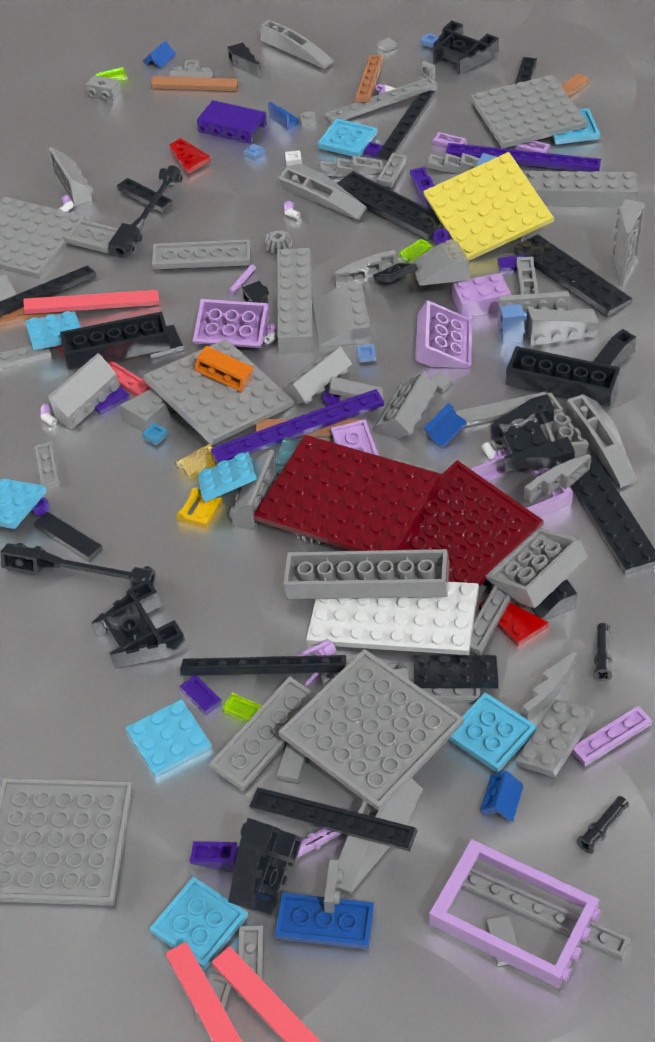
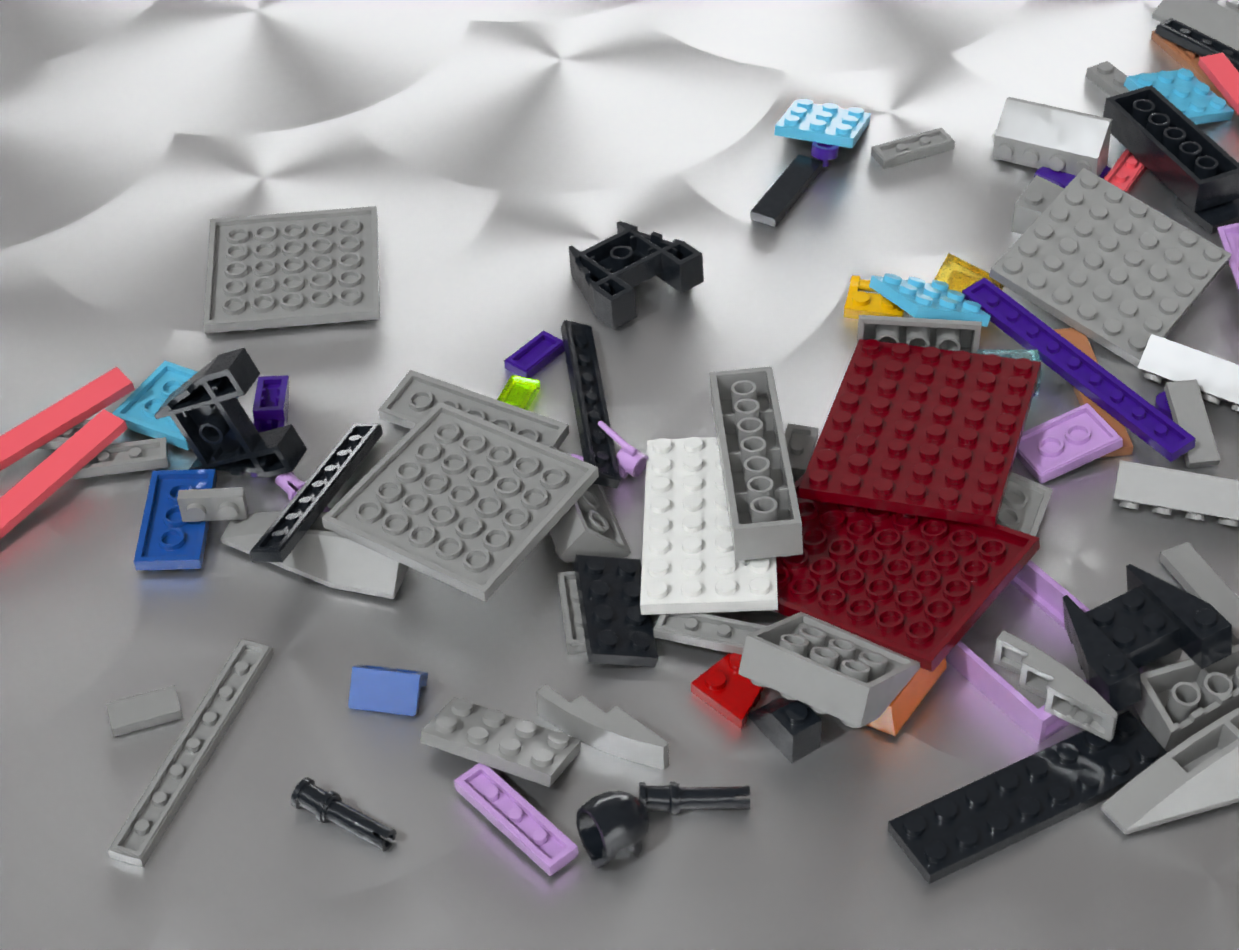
camera: 80 degrees right, 5 degrees down
black bar [0,543,156,587] -> none
medium azure plate [125,699,212,778] -> none
dark azure plate [142,423,168,445] -> none
orange brick [194,346,254,392] -> none
blue panel [423,403,467,448] -> none
lavender window [429,839,601,989] -> none
medium azure plate [448,693,537,773] -> none
none -> black piece [576,791,650,868]

